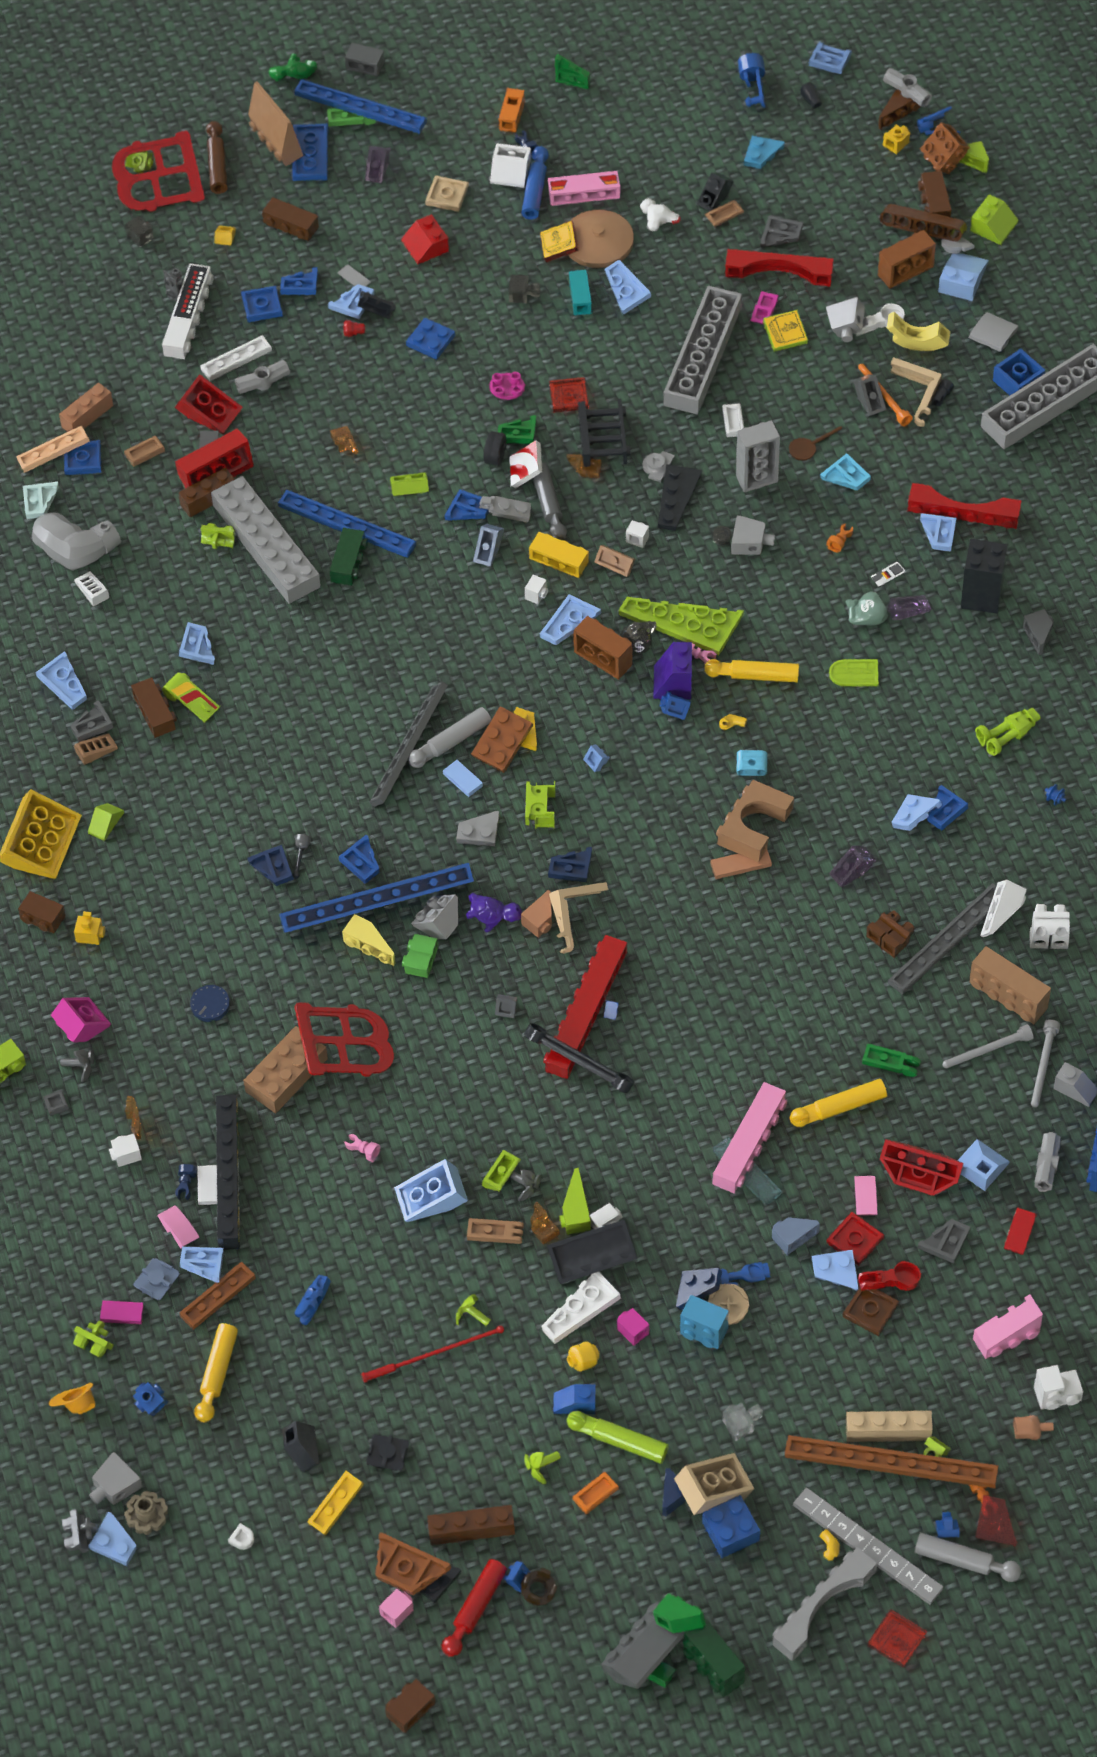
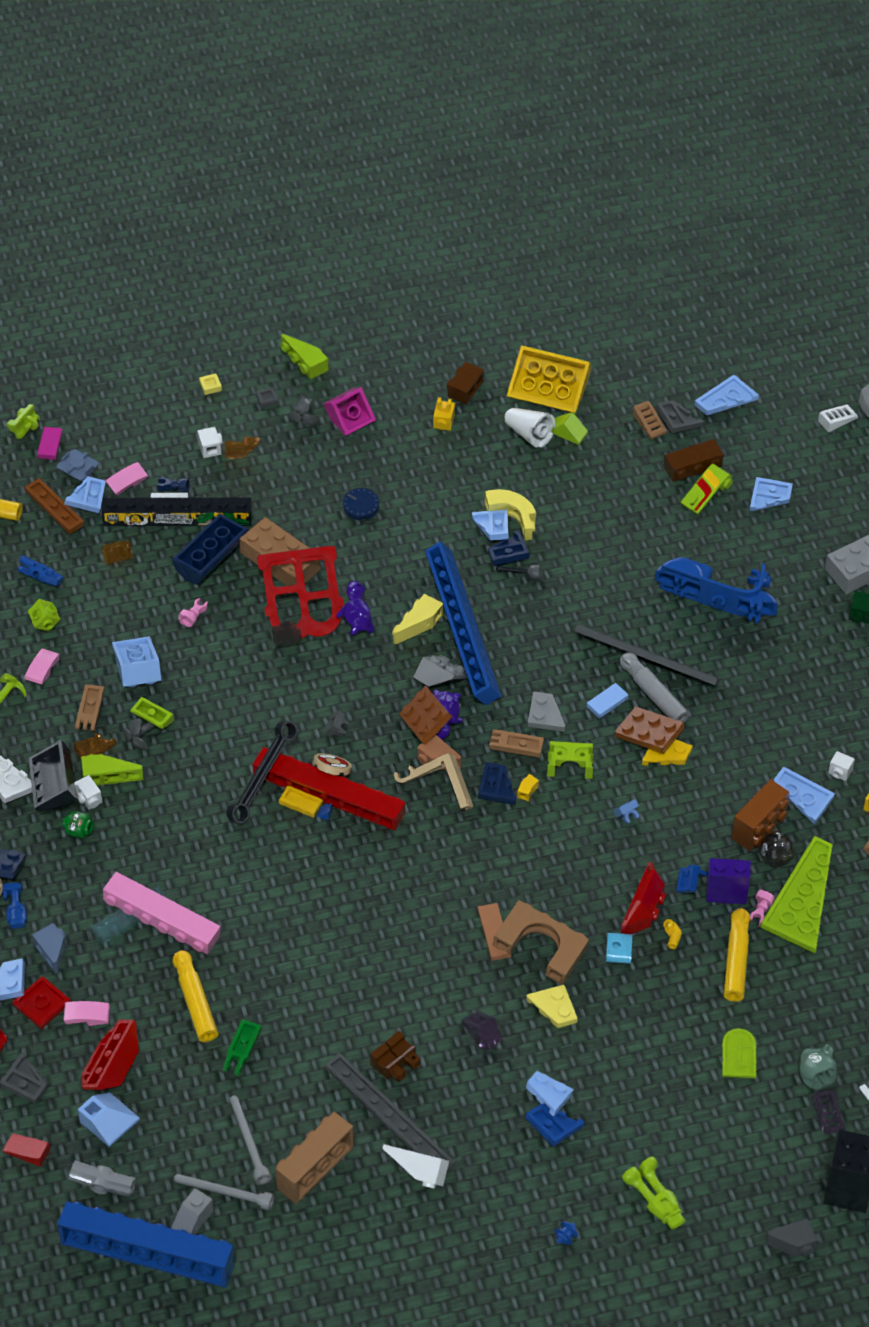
camera: 90 degrees right, 5 degrees down
blue wing [339,835,380,884] -> none
bright green brick [402,934,438,978] -> none
white hips [1029,904,1070,949] -> none
none -> bright pink slope [25,649,59,684]
none -> lime brick [28,599,60,632]
none -> green head [62,811,94,839]
none -> clear orange panel [101,540,133,564]
none -> dark blue brick [172,514,249,584]
none -> light yellow tile [199,373,222,395]
none -> clear smoke brick [272,621,302,649]
none -> yellow tile [279,786,323,818]
none -> tan tile [313,753,352,776]
none -> dark purple animal [336,581,375,635]
none -> dark orange plate [399,686,452,745]
none -> light blue wing [472,509,509,540]
none -> light yellow arch [485,490,536,541]
none -> medium nougat hinge [489,729,544,758]
none -> white cone [505,408,556,447]
none -> yellow piece [517,774,539,802]
none -> light yellow wing [526,985,578,1028]
none -> red wedge [621,862,667,934]
none -> blue piece [655,557,778,624]

